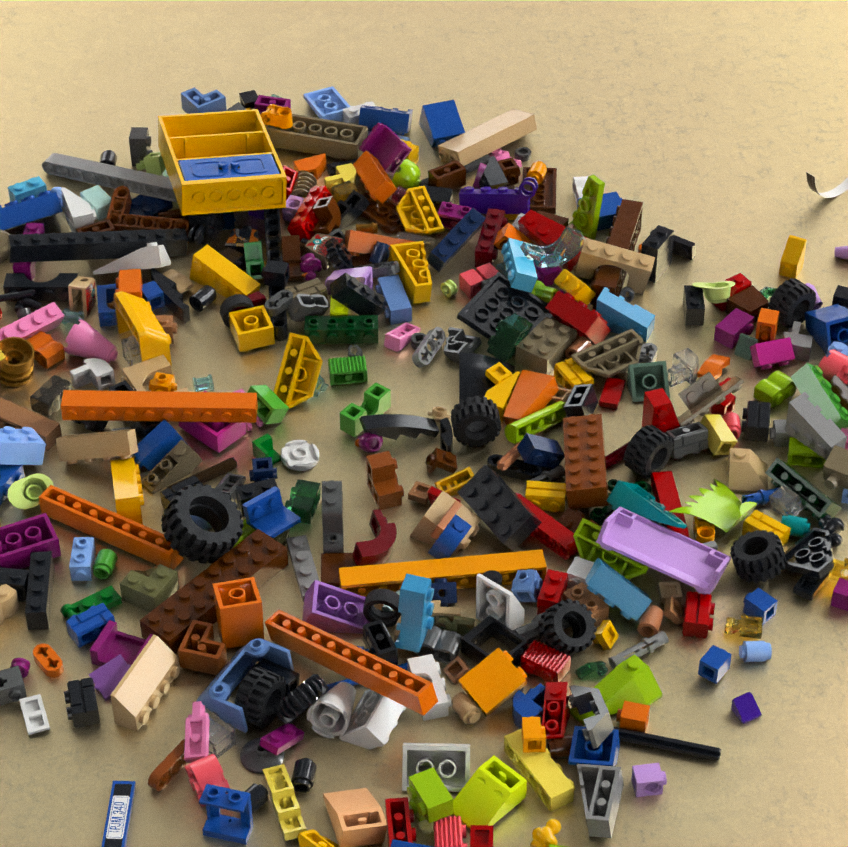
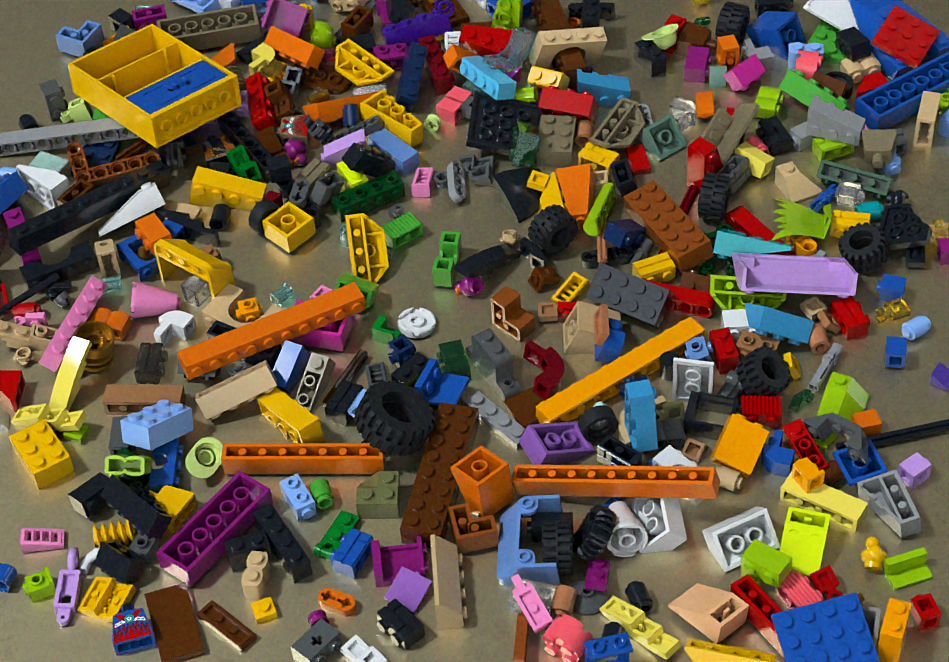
camera: 25 degrees left, 5 degrees up
light orange piece [260,104,293,129] -> none
none -> nougat brick [551,585,577,618]

